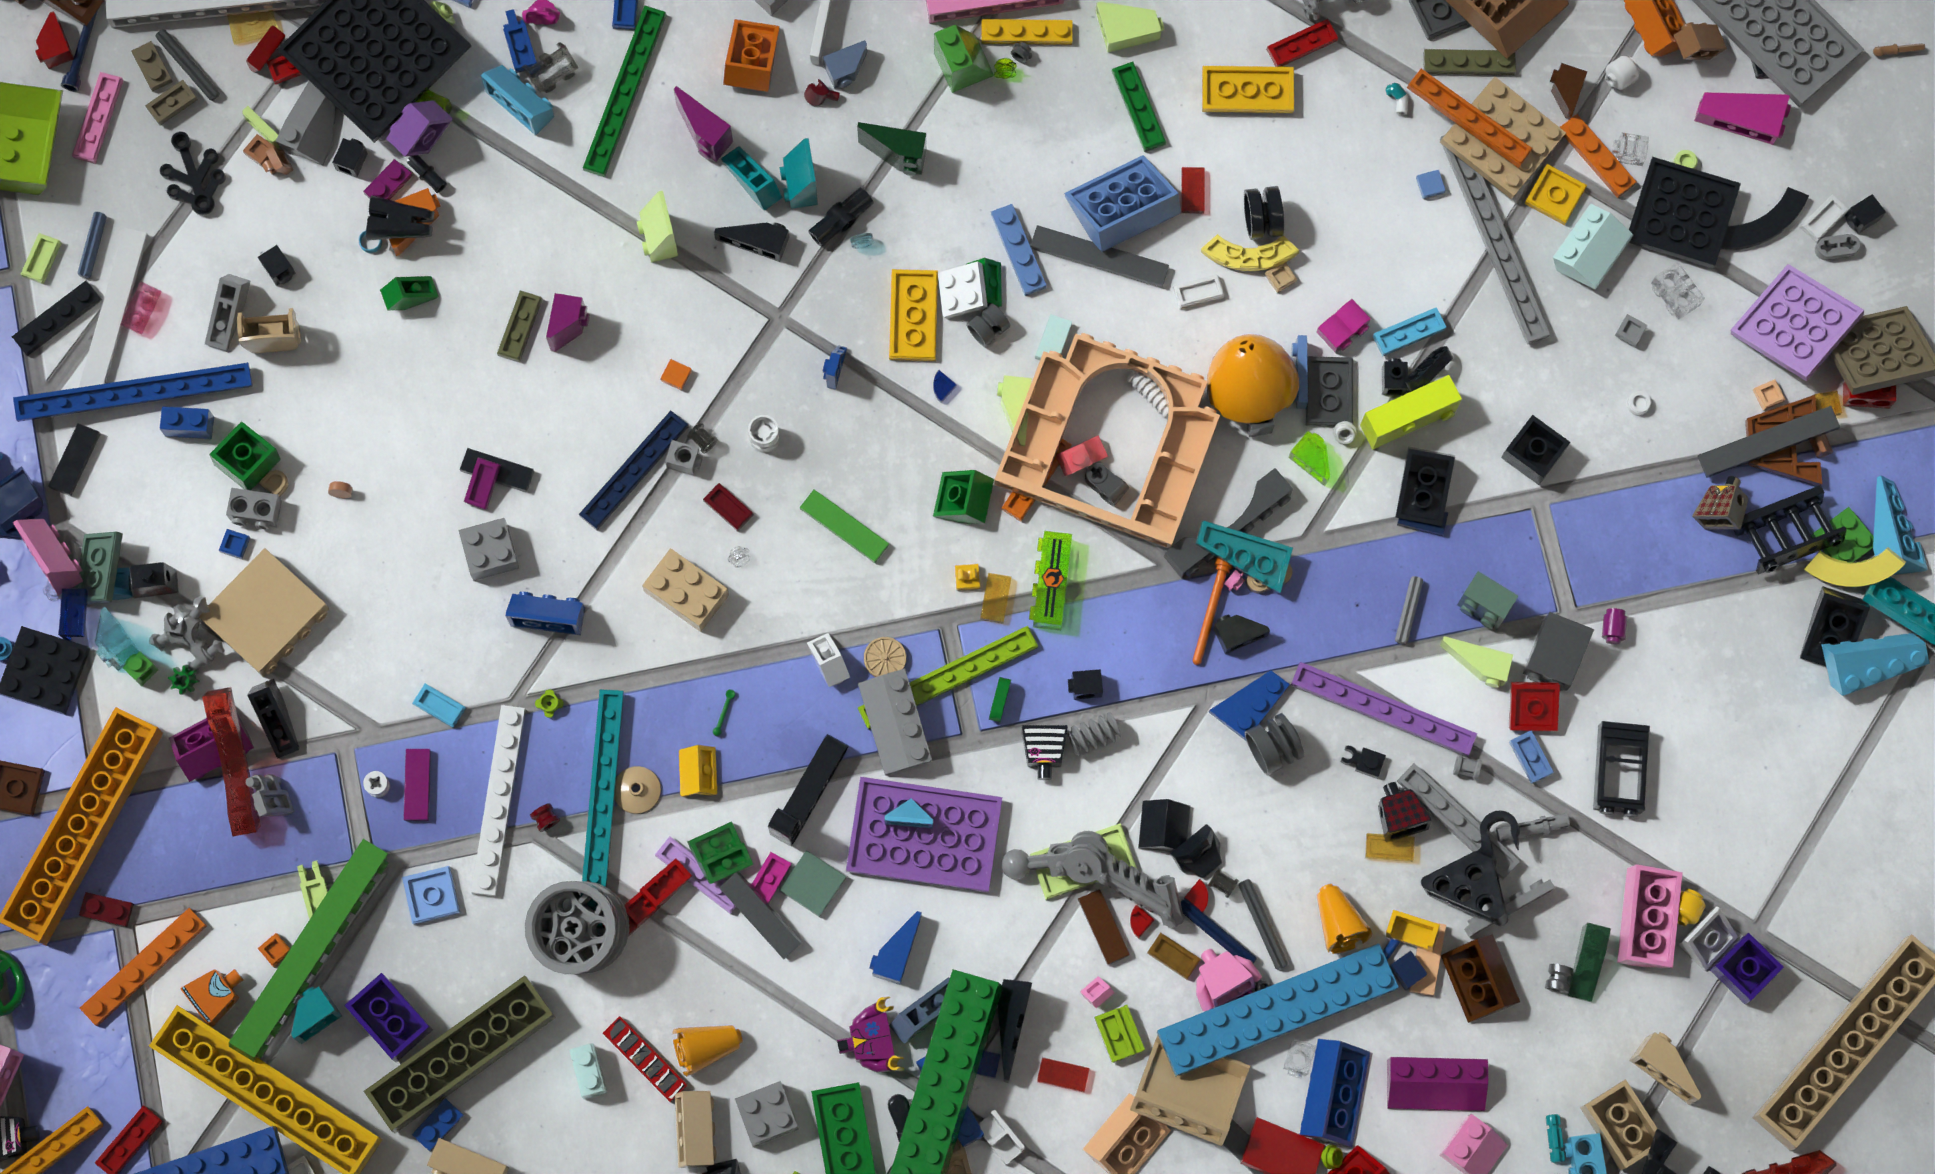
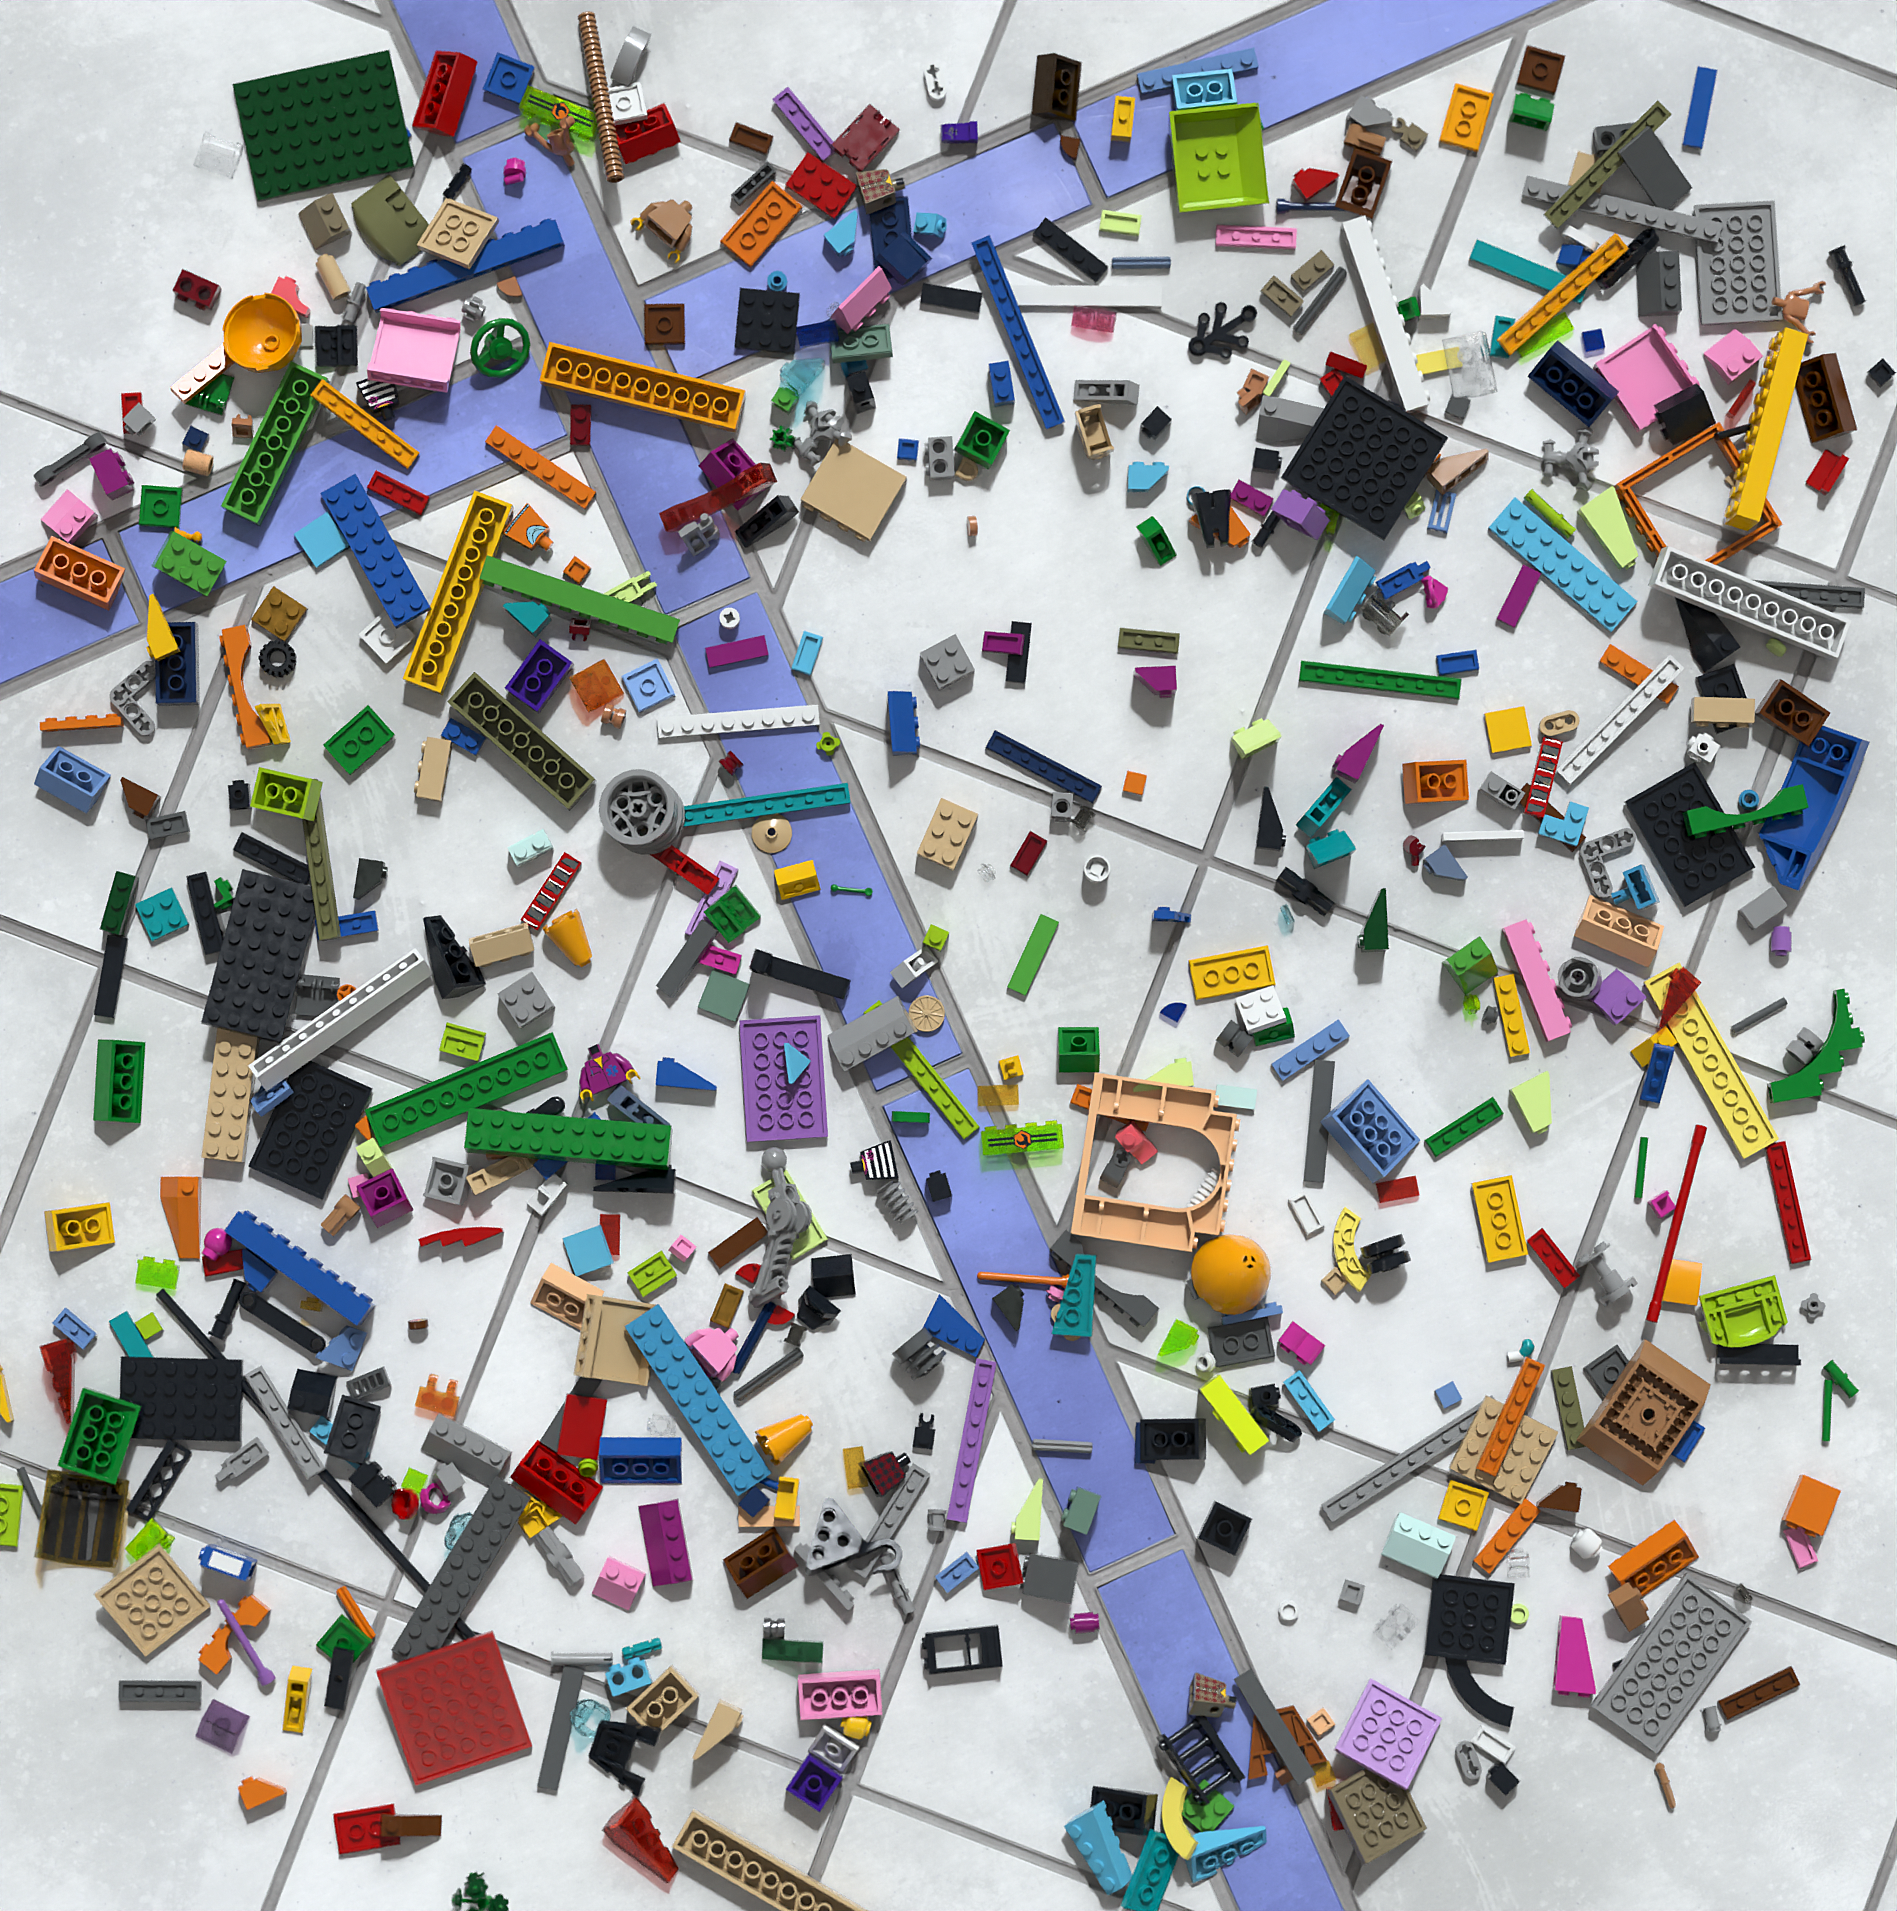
camera: 75 degrees right, 10 degrees up
none -> medium azure tile [562,1225,614,1276]
none -> dark red tile [569,618,591,642]
none -> clear orange slope [569,659,624,713]
none -> nougat wheel [601,703,627,729]
none -> lime brick [922,924,949,952]
none -> medium azure slope [1128,462,1169,492]

